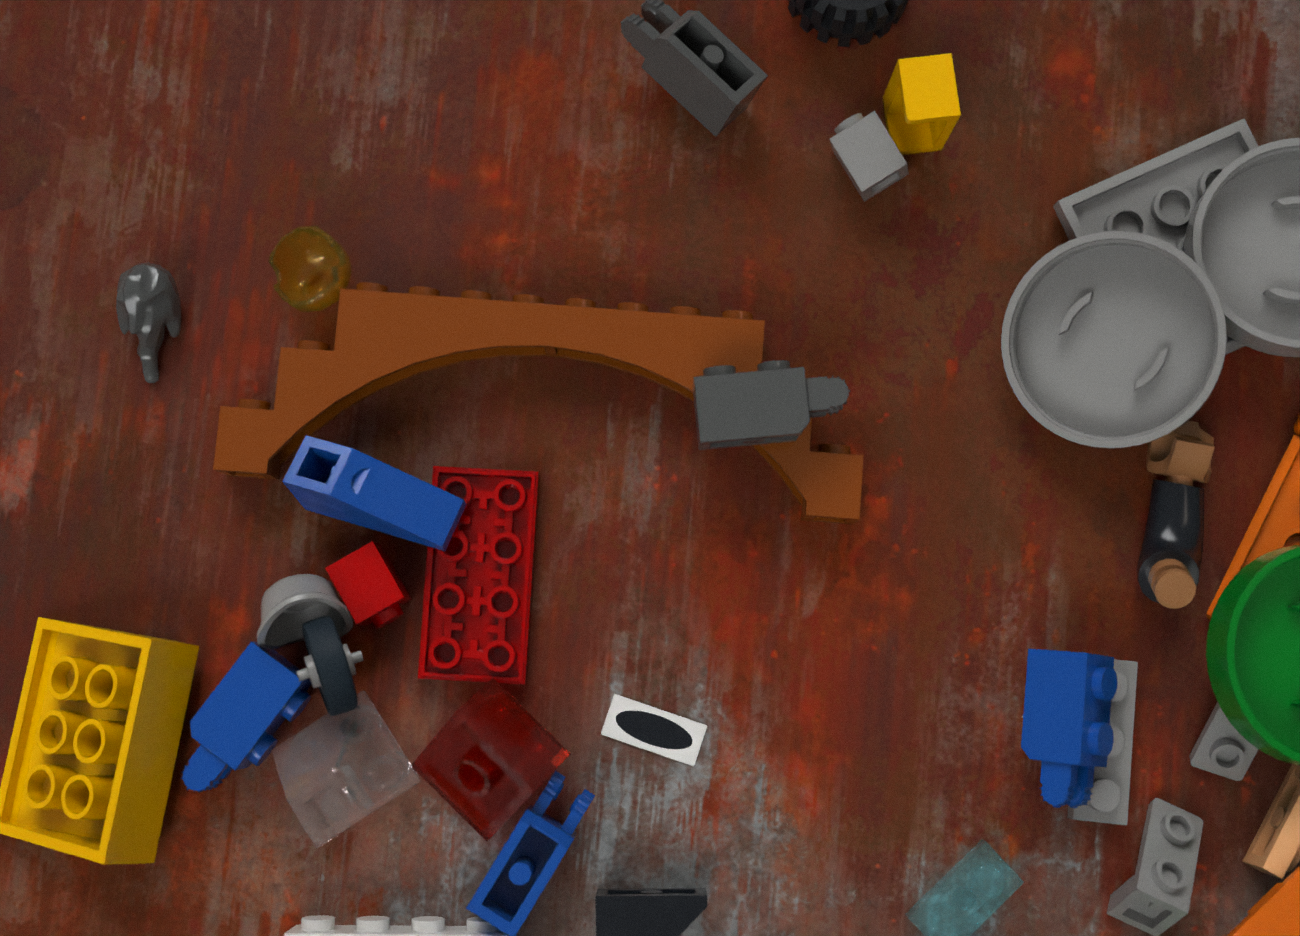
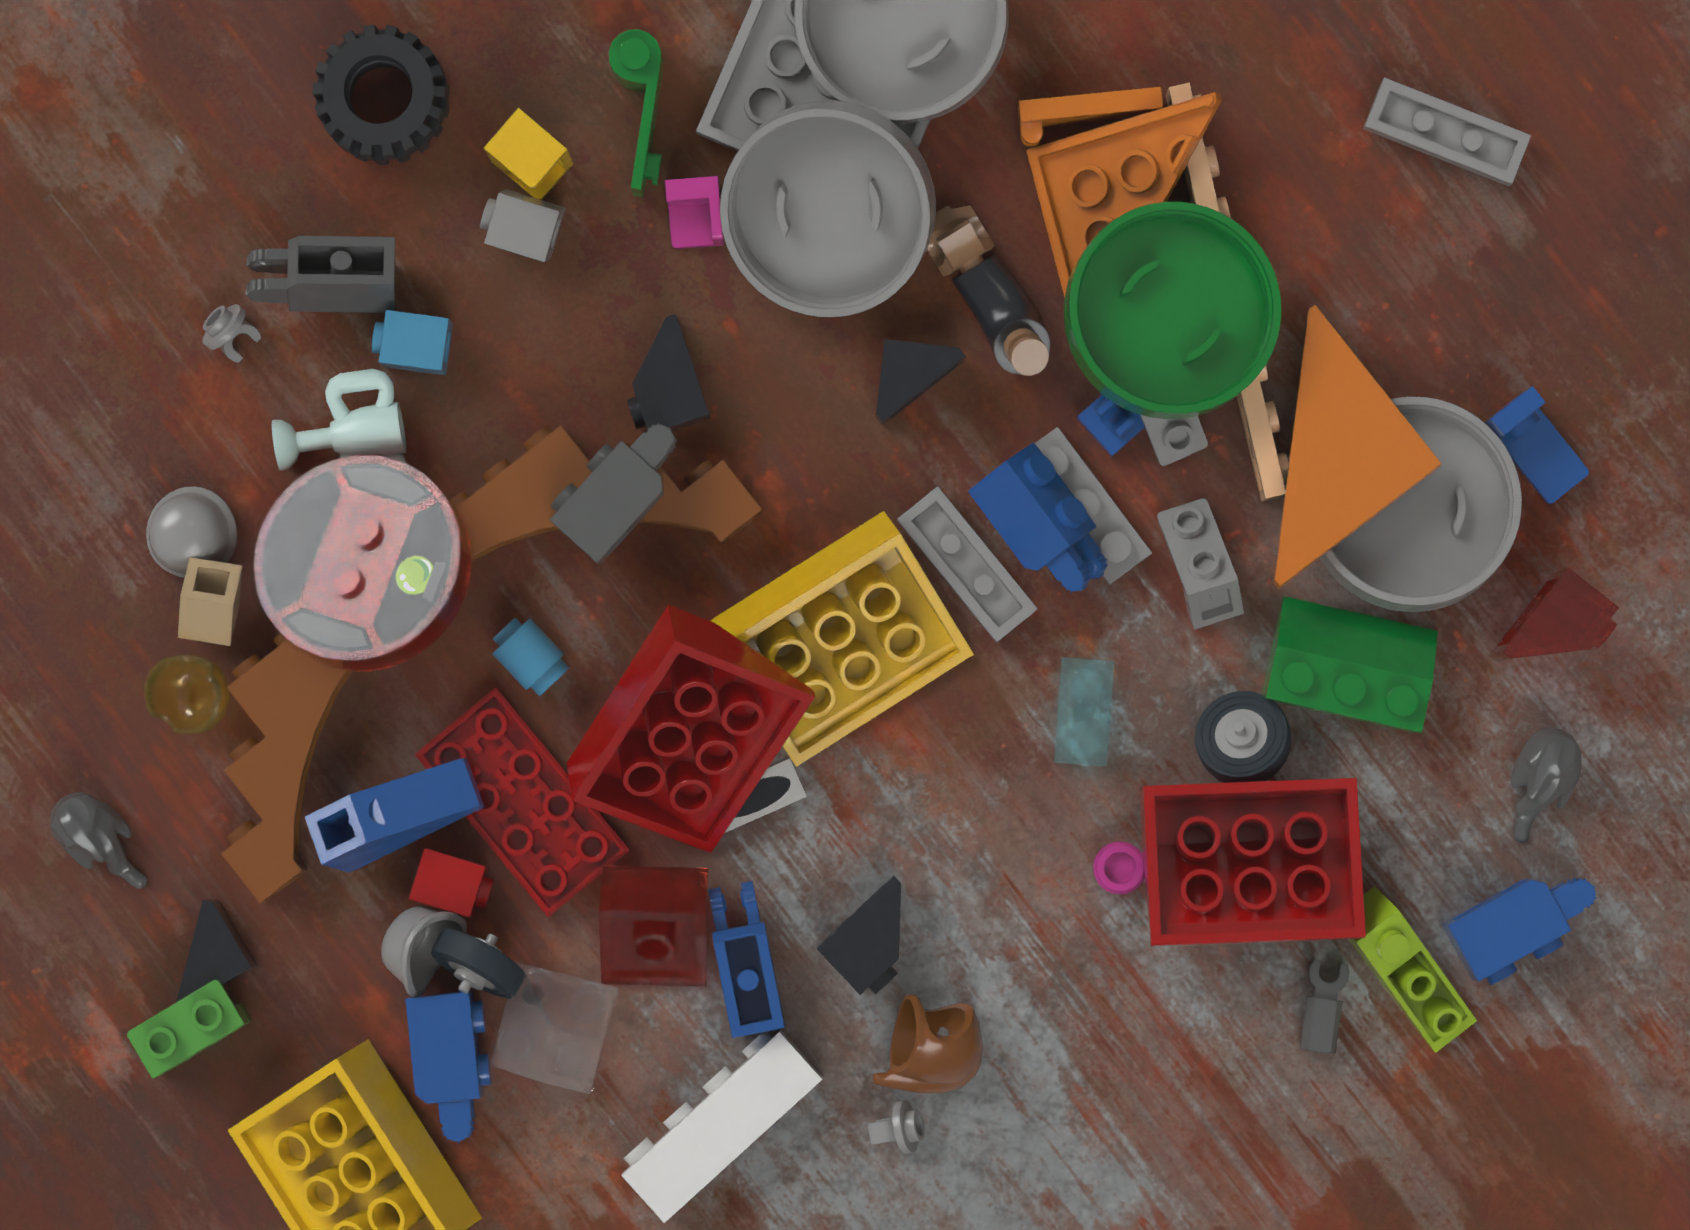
camera: 40 degrees left, 5 degrees up
none -> bright green bracket [127,980,252,1079]
none -> light grey helmet [146,486,238,578]
none -> black slope [176,899,258,1002]
none -> tan brick [178,557,242,646]
none -> light grey plate [203,304,261,363]
none -> piece [254,455,471,671]
none -> light aqua piece [272,369,408,496]
none -> dark azure brick [372,310,453,375]
none -> dark azure brick [492,618,570,696]
none -> red slope [567,604,815,853]
none -> green door [609,29,664,198]
none -> black slope [627,314,711,431]
none -> dark pink panel [665,176,724,249]
none -> yellow slope [710,511,974,767]
none -> black slope [876,339,966,426]
none -> light grey plate [897,486,1037,643]
none -> blue tile [1076,395,1145,457]

